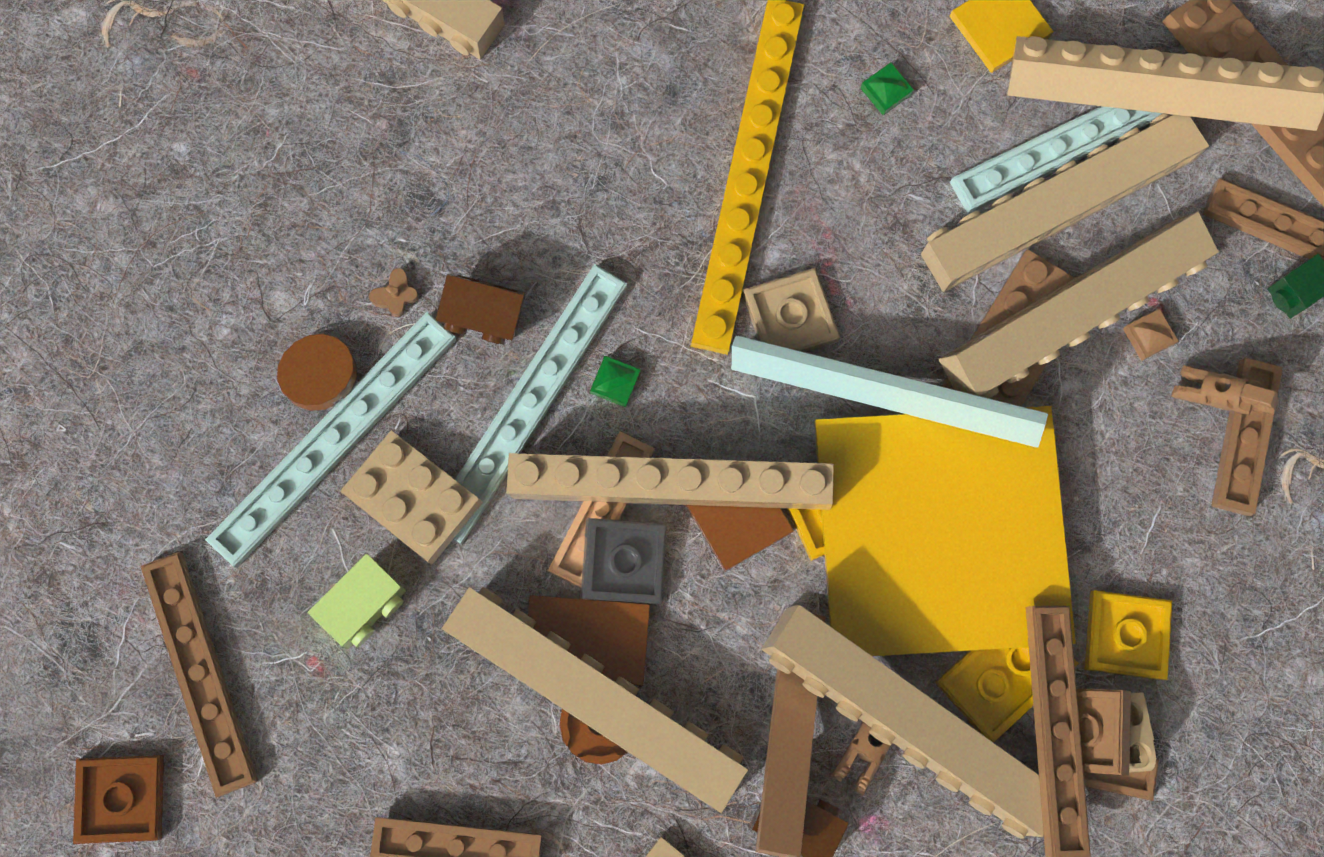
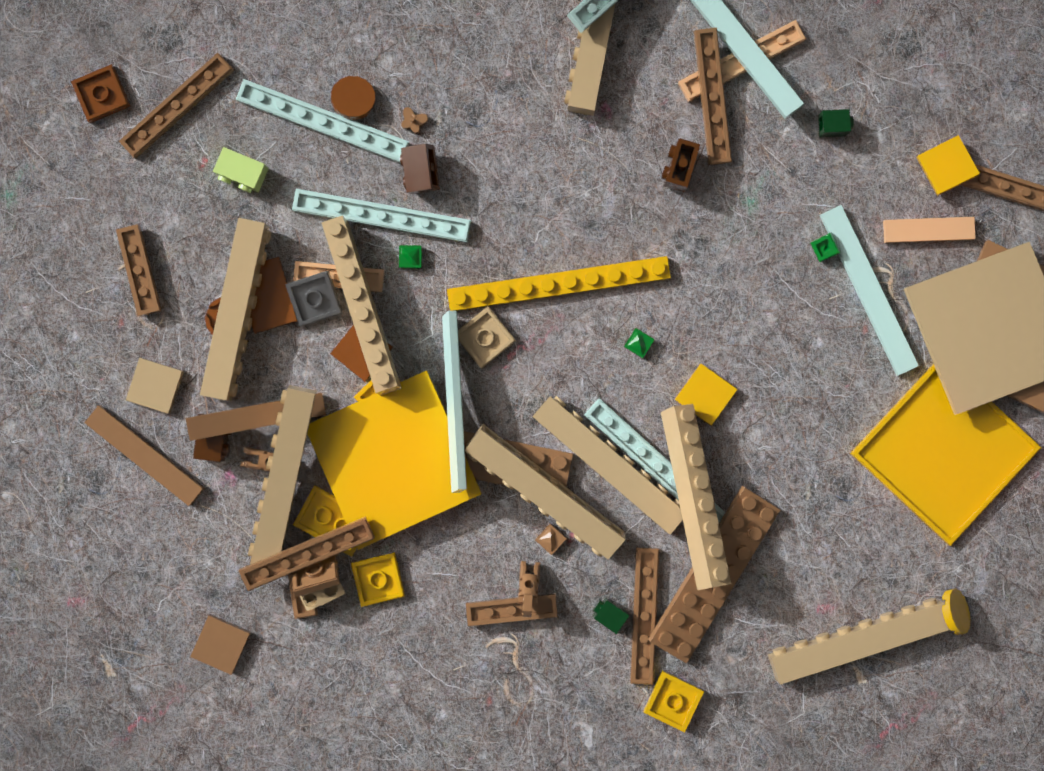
camera: 80 degrees right, 10 degrees up
tan plate [340,430,483,565] -> none

